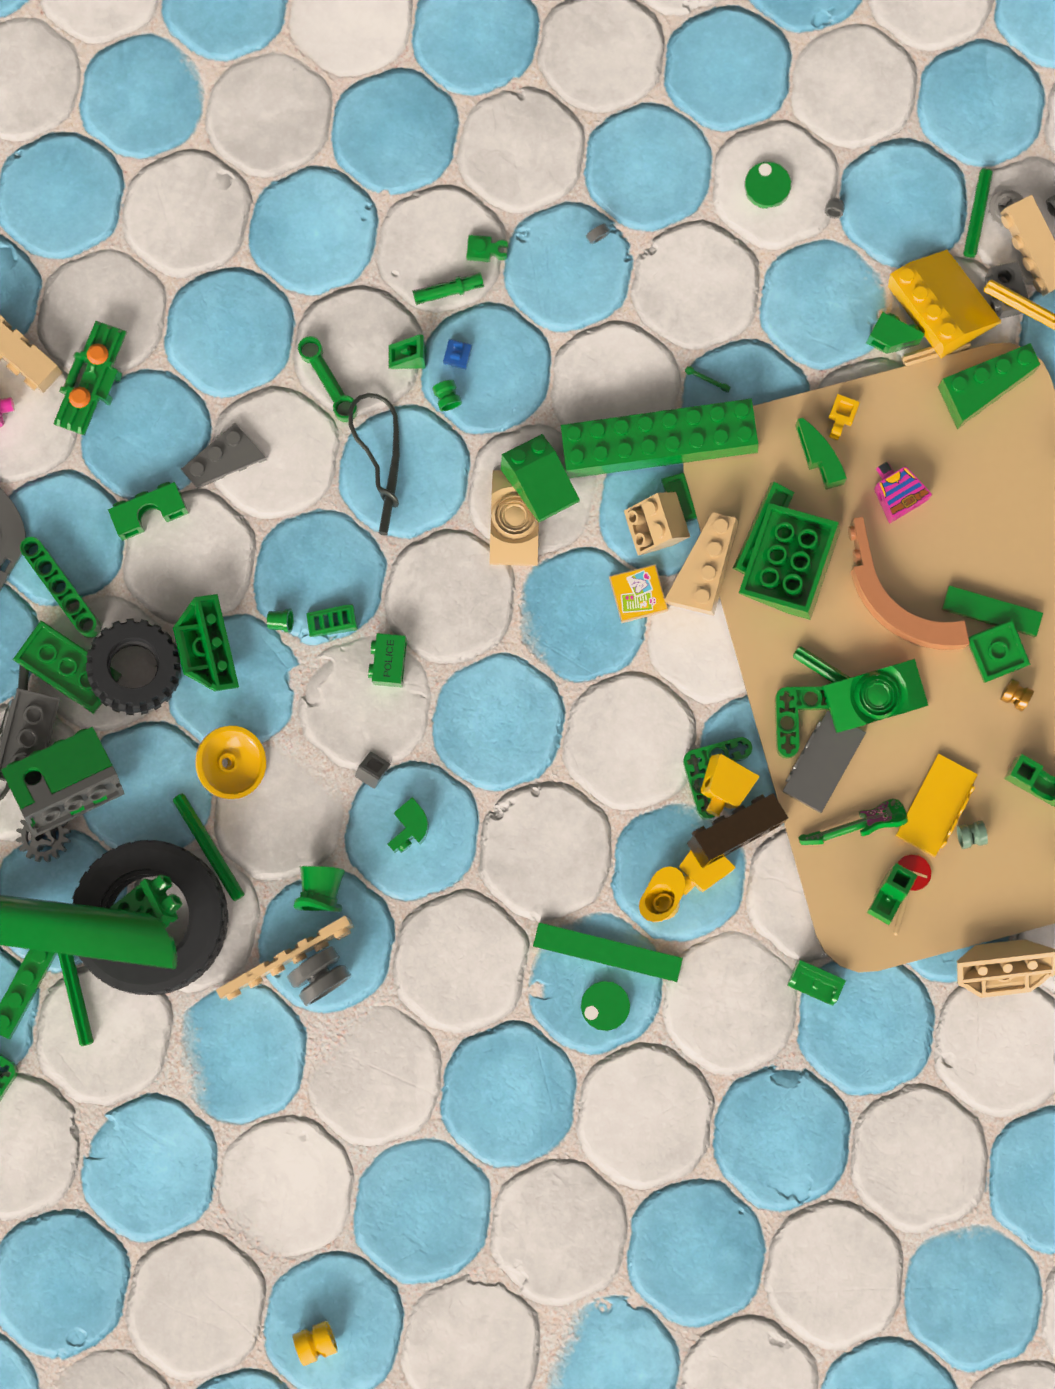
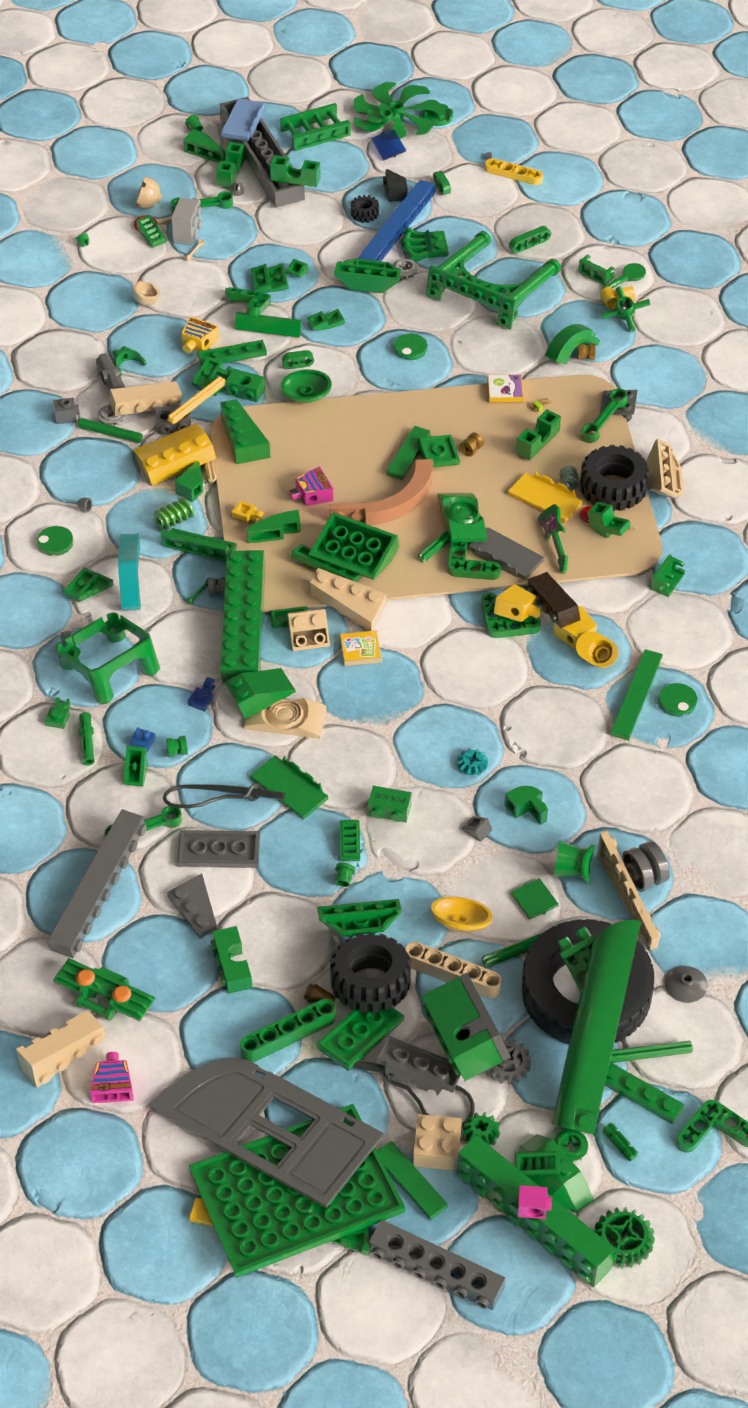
camera: 85 degrees left, 30 degrees down
none -> dark grey brick [48,809,146,958]
none -> dark grey brick [53,398,79,424]
none -> green piece [56,612,160,704]
none -> green wing [63,567,114,602]
none -> teal beam [118,533,141,611]
none -> bright green piece [154,498,195,531]
none -> green fence [160,528,237,562]
none -> dark grey tile [177,830,260,868]
none -> clear blue plate [188,677,215,712]
none -> dark grey wheel [208,577,226,595]
none -> green piece [250,755,328,820]
none -> dark brown cone [303,983,336,1004]
none -> tan beam [405,942,502,999]
none -> teal gear [457,748,488,775]
none -> green piece [511,878,559,920]
none -> black tyre [580,445,649,511]
none -> dark grey dish [665,966,708,1003]

